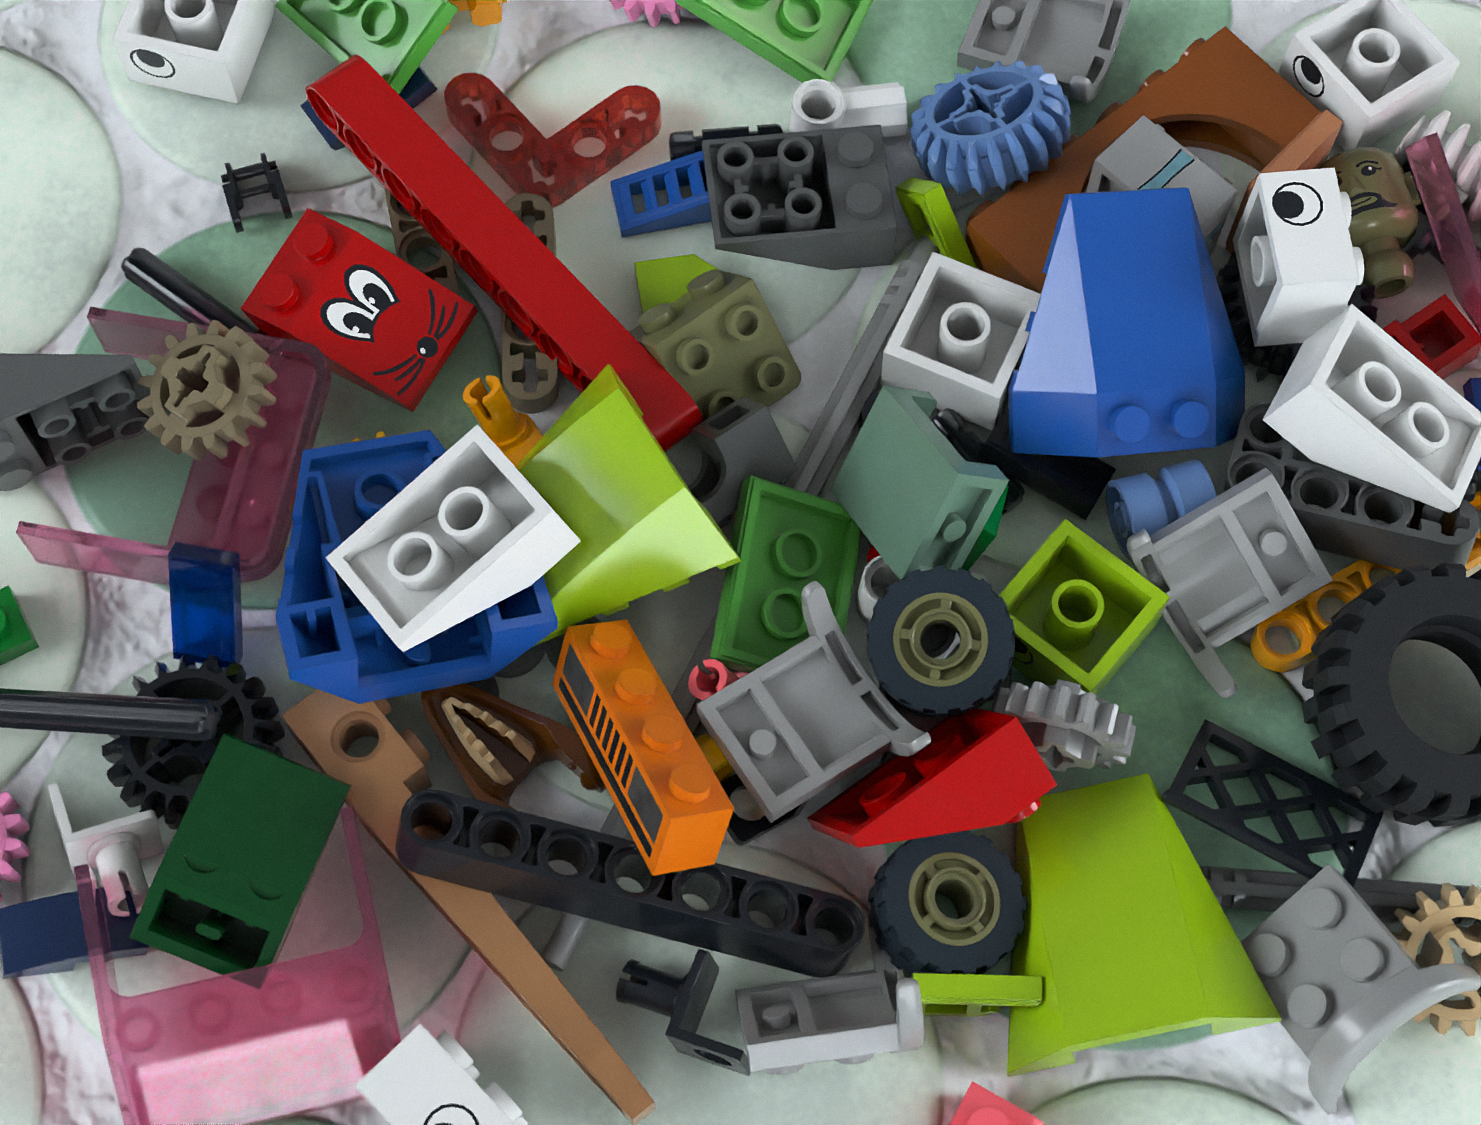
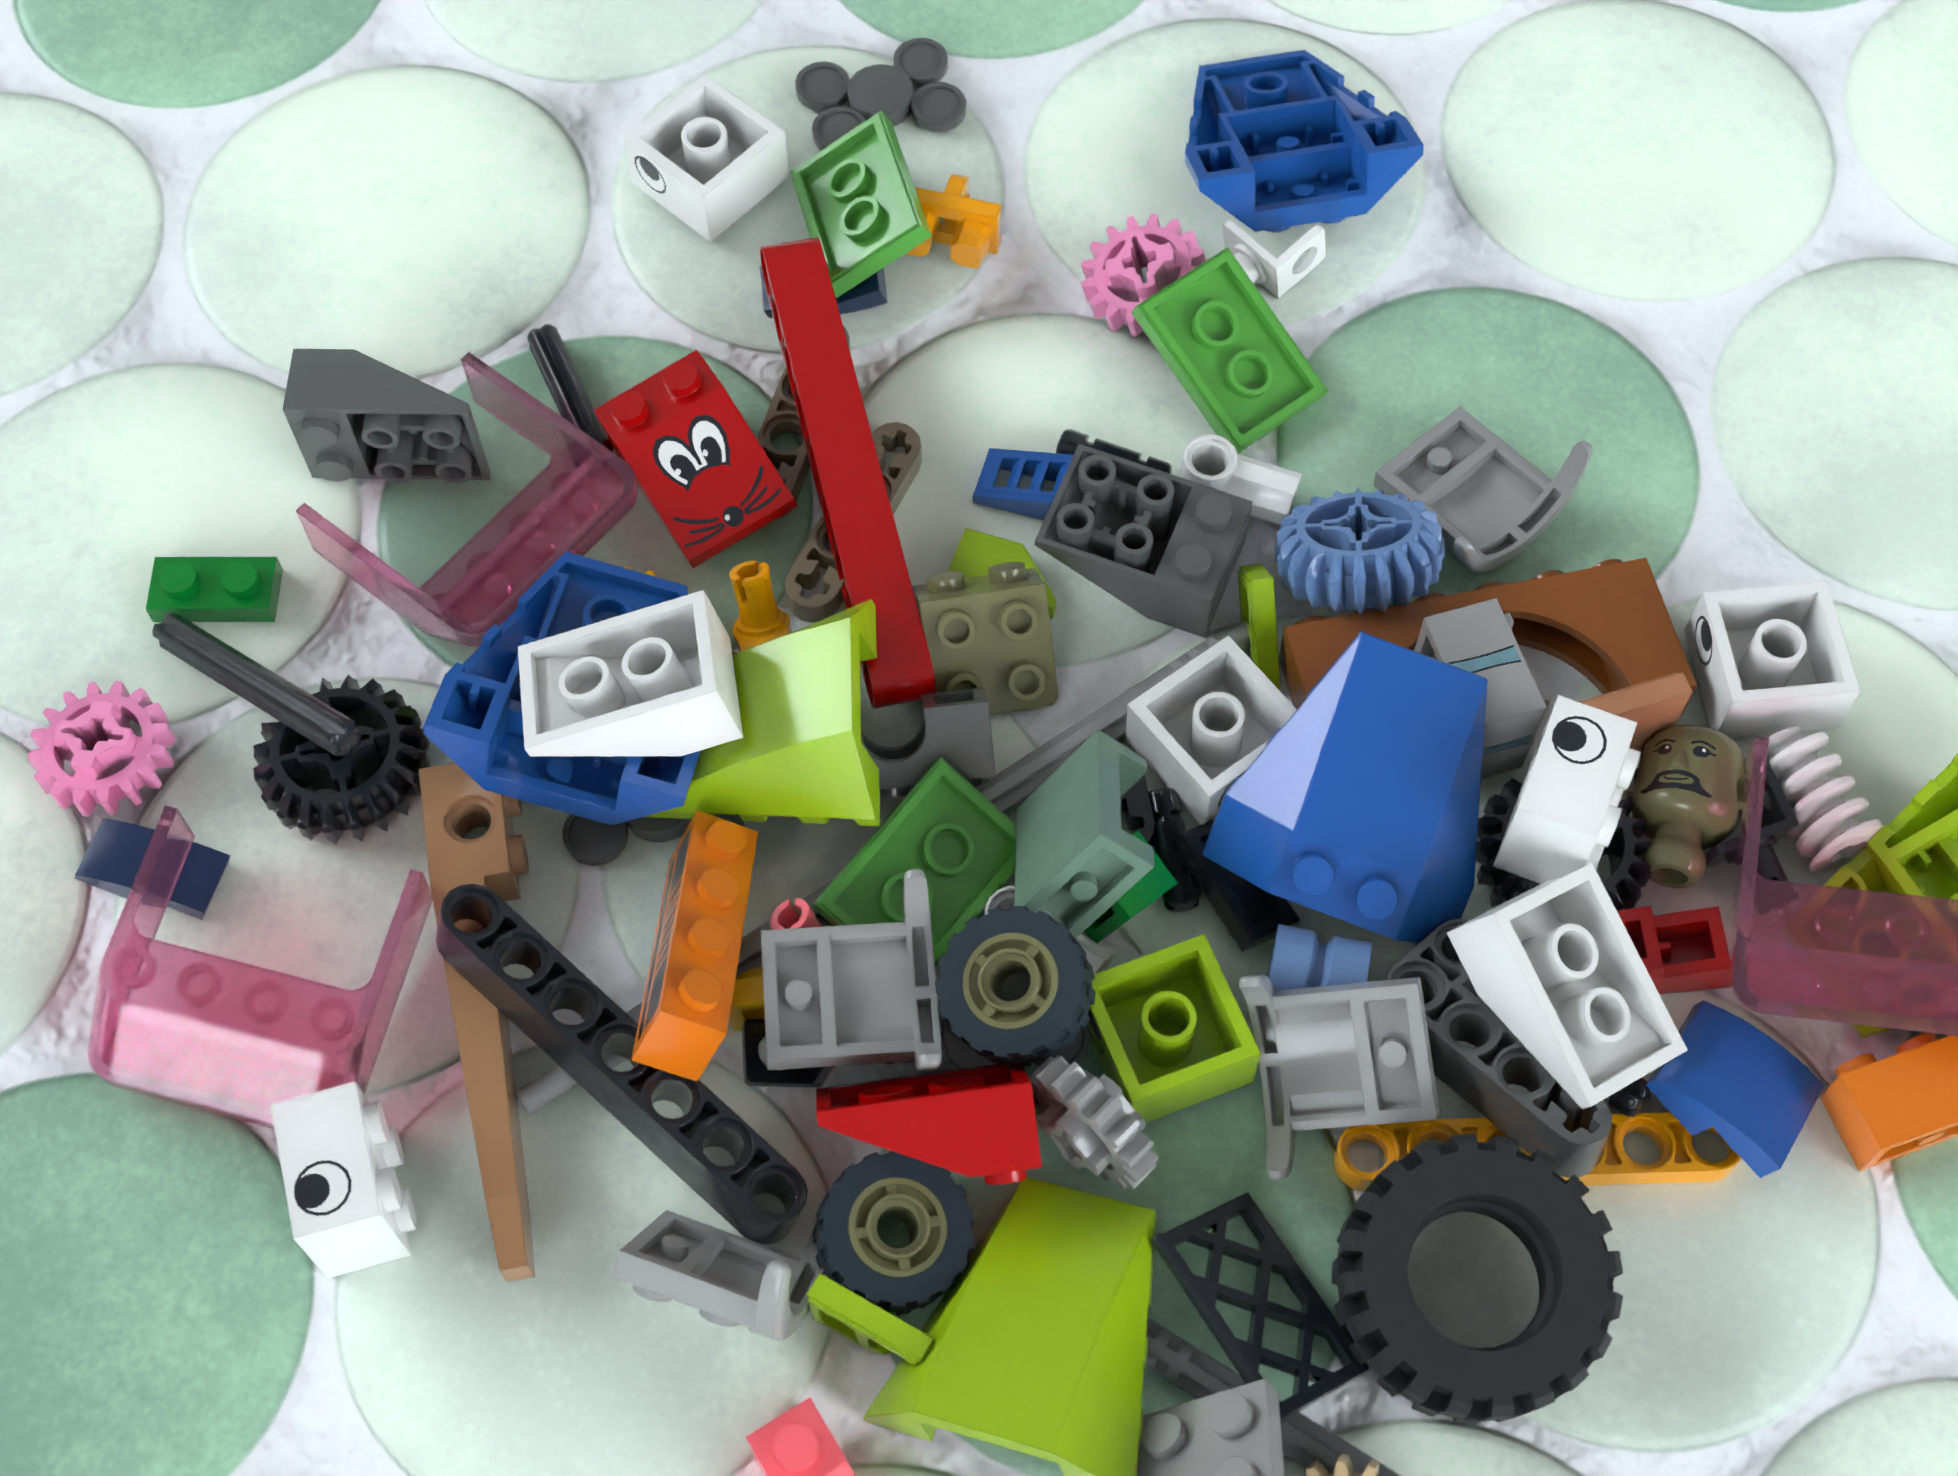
camera: 30 degrees right, 5 degrees down
white bracket [47,782,163,917] -> none
dark green slope [129,733,352,990] -> none
dark tan gear [137,320,277,461] -> none
clear blue tile [168,542,243,668] -> none
black piece [221,152,293,233] -> none
reddish brown animal [421,683,606,810] -> none
clear red beam [444,72,661,209] -> none
black bracket [616,949,751,1076] -> none

